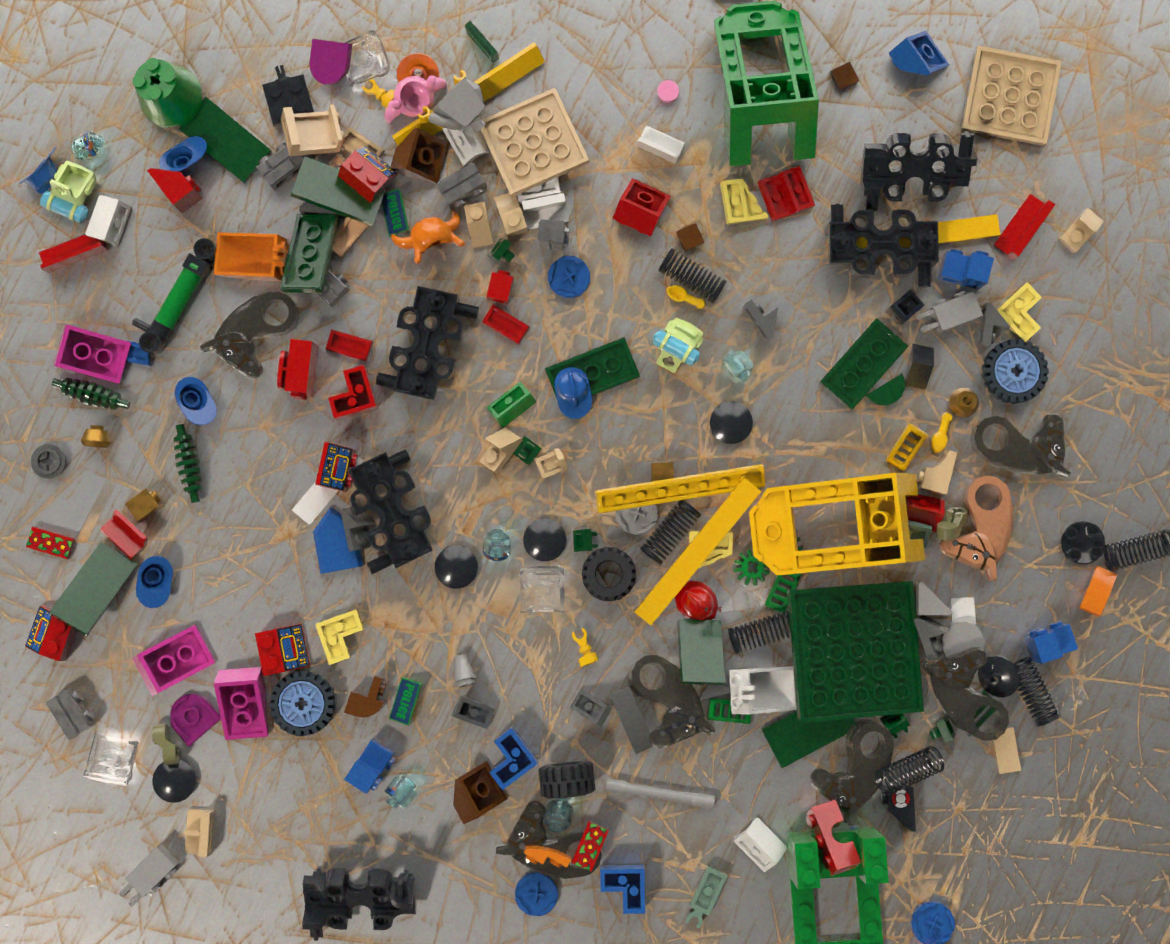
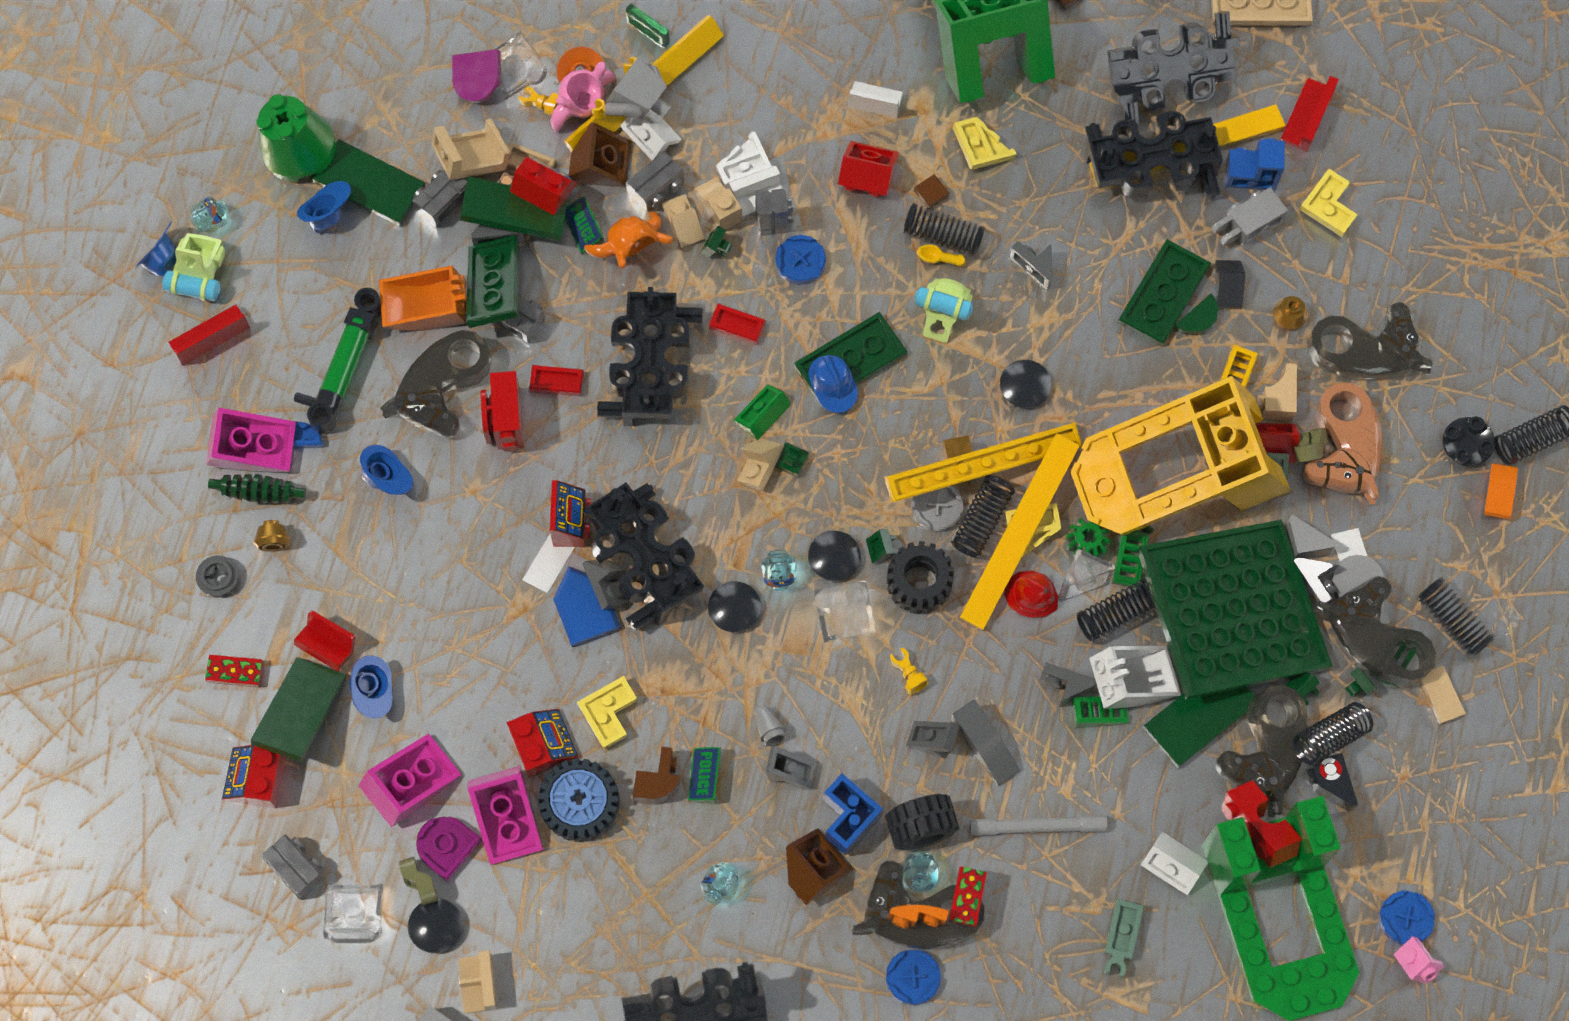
camera: 15 degrees left, 15 degrees down
white panel [85,195,132,247] -> none
pearl gold brick [125,489,163,522] -> none
red slope [147,168,203,214] -> none
dark green piece [173,424,202,503] -> none
black plate [262,65,314,127] -> none
red brick [328,365,379,421] -> none
light nougat tile [332,217,369,258] -> none
blue brick [344,738,395,794] -> none
tan plate [481,88,590,197] -> none
red brick [486,270,514,305] -> none
tan tile [535,448,568,479] -> none
blue brick [600,865,645,914] -> none
clear smoke animal [628,655,716,749] -> none
bright pink tile [657,80,679,103] -> none
tile [677,619,725,685] -> none
clear light blue head [722,350,754,382] -> none
red slope [757,166,815,222] -> none
black slope [885,289,924,327] -> none
yellow piece [931,412,953,453] -> none
dark grey slope [978,303,1010,349] -> none
black dish [978,655,1020,698] -> none
wheel [981,339,1049,404] -> none
blue brick [1023,621,1078,664] -> none
tan slope [1058,208,1103,253] -> none

